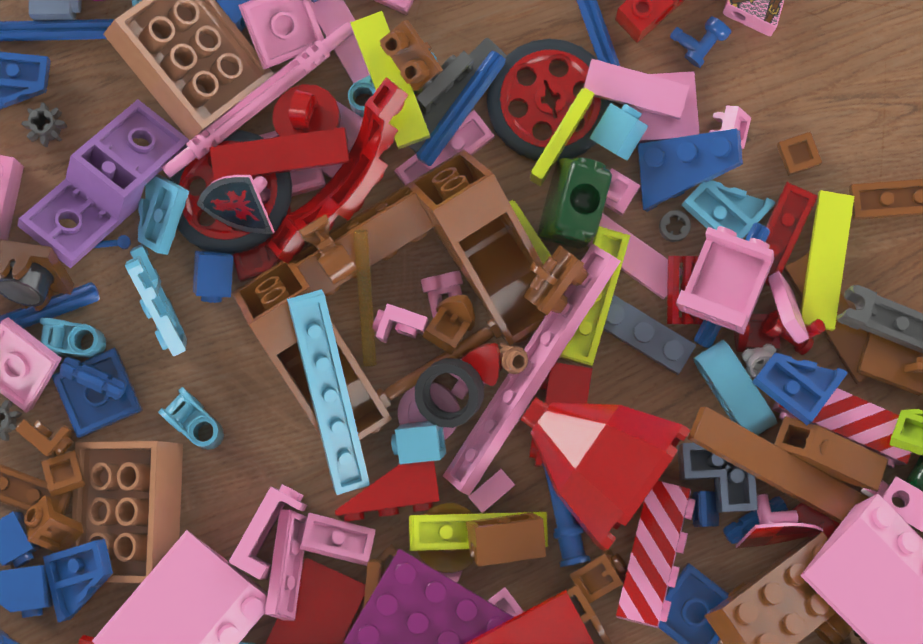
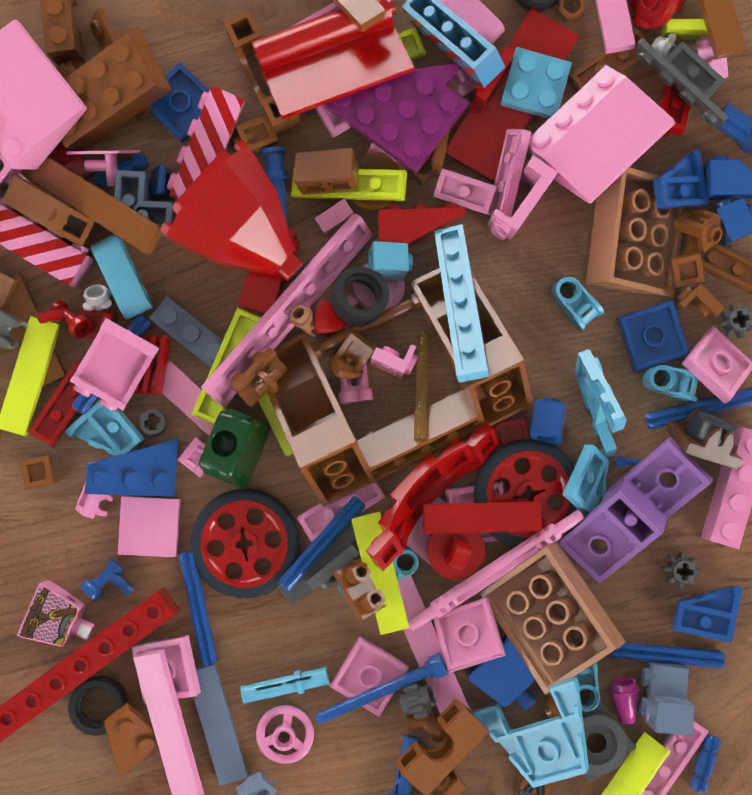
camera: 175 degrees left, 5 degrees up
blue axle [60,356,127,400] -> none
shield [197,175,275,234] -> none
dark orange leg [298,214,358,285] -> none
neon yellow tile [530,87,595,187] -> none
bright pink tile [583,59,690,120] -> none
medium azure brick [590,103,648,161] -> none
blue wing [752,353,848,425] -> none
bright pink tile [768,271,809,344] -> none

